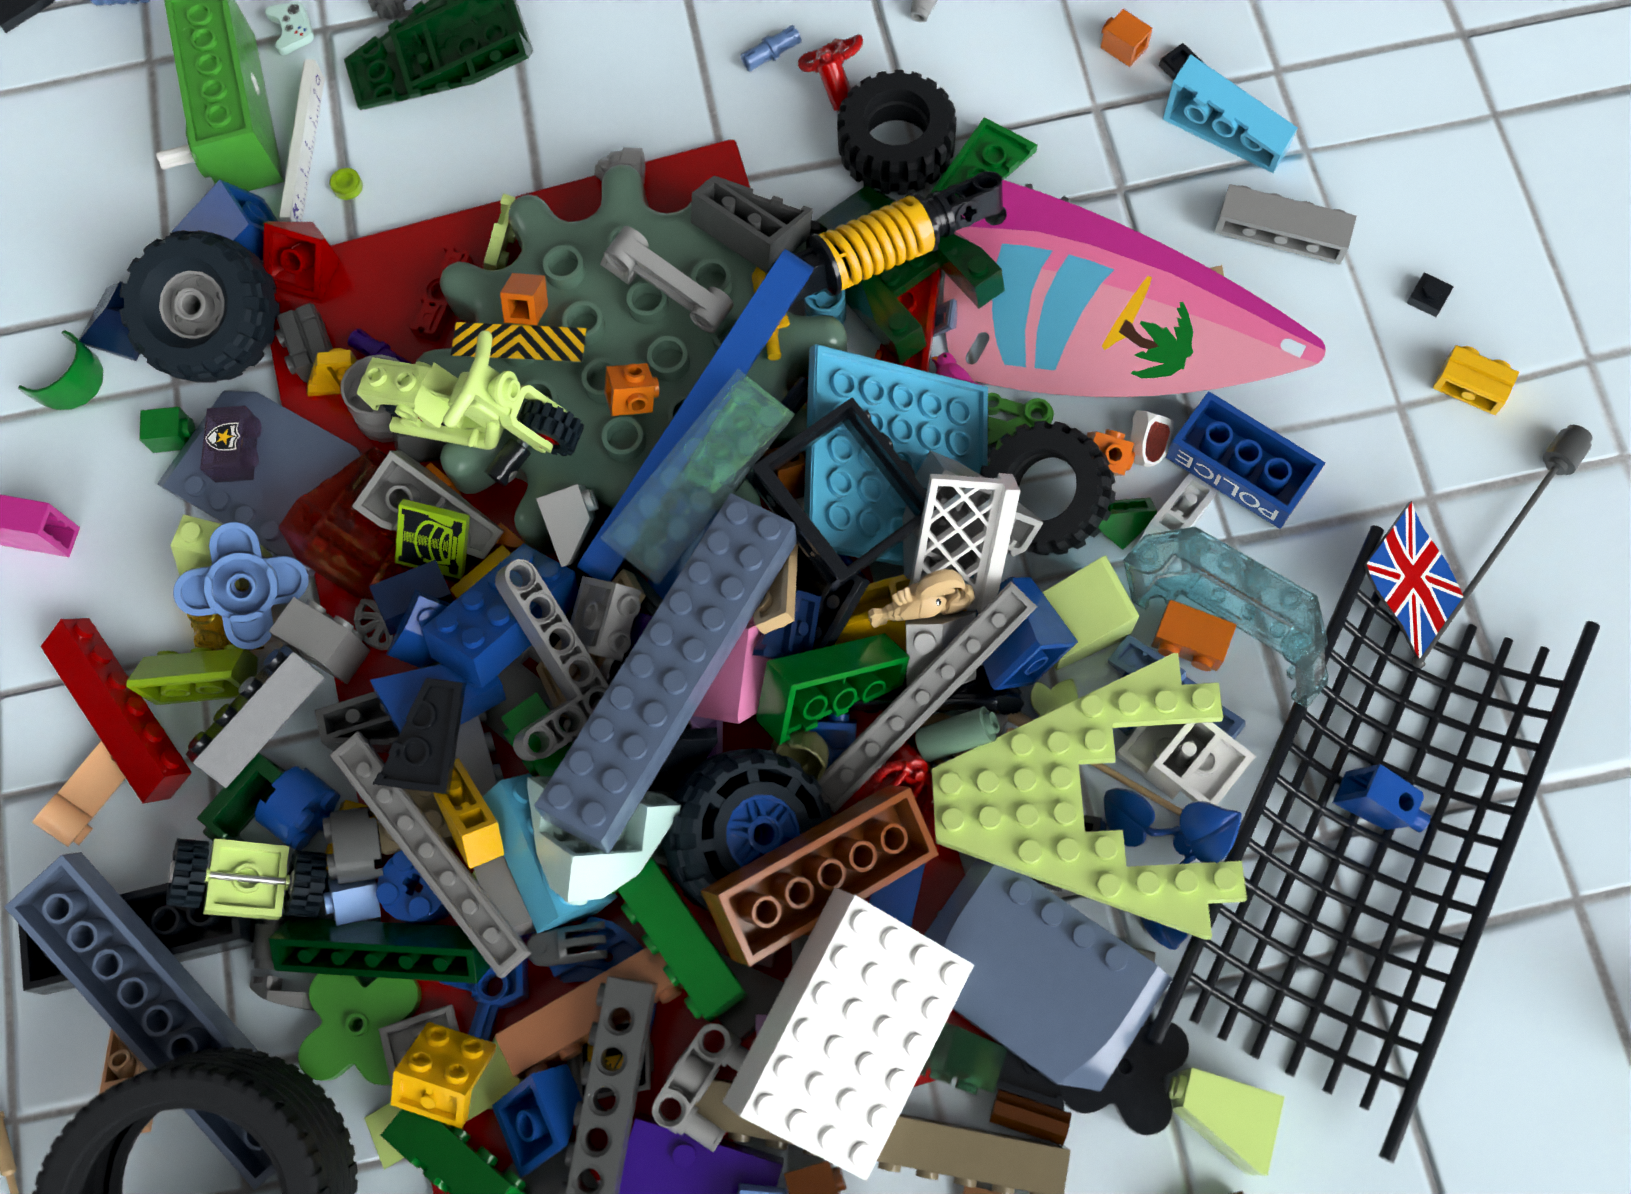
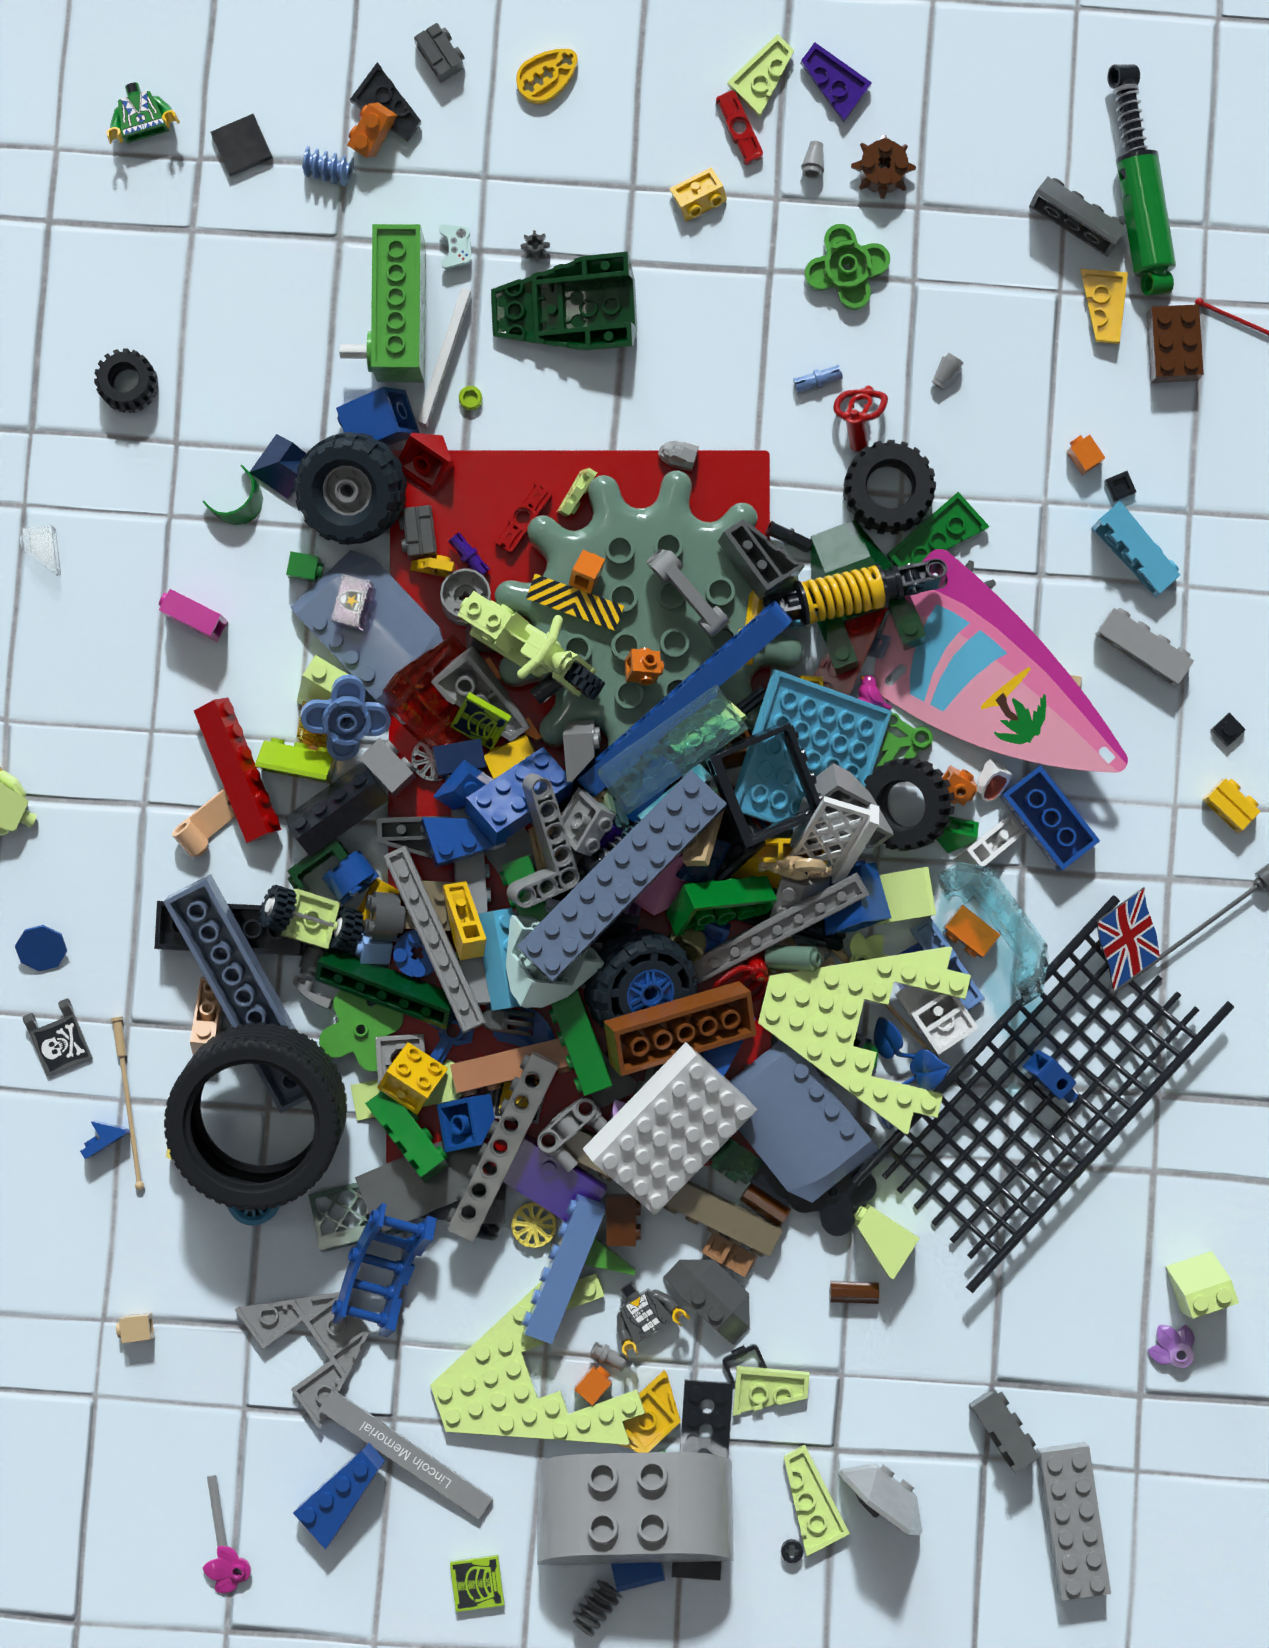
camera: 10 degrees right, 15 degrees up
black wing [373,678,466,794] -> none

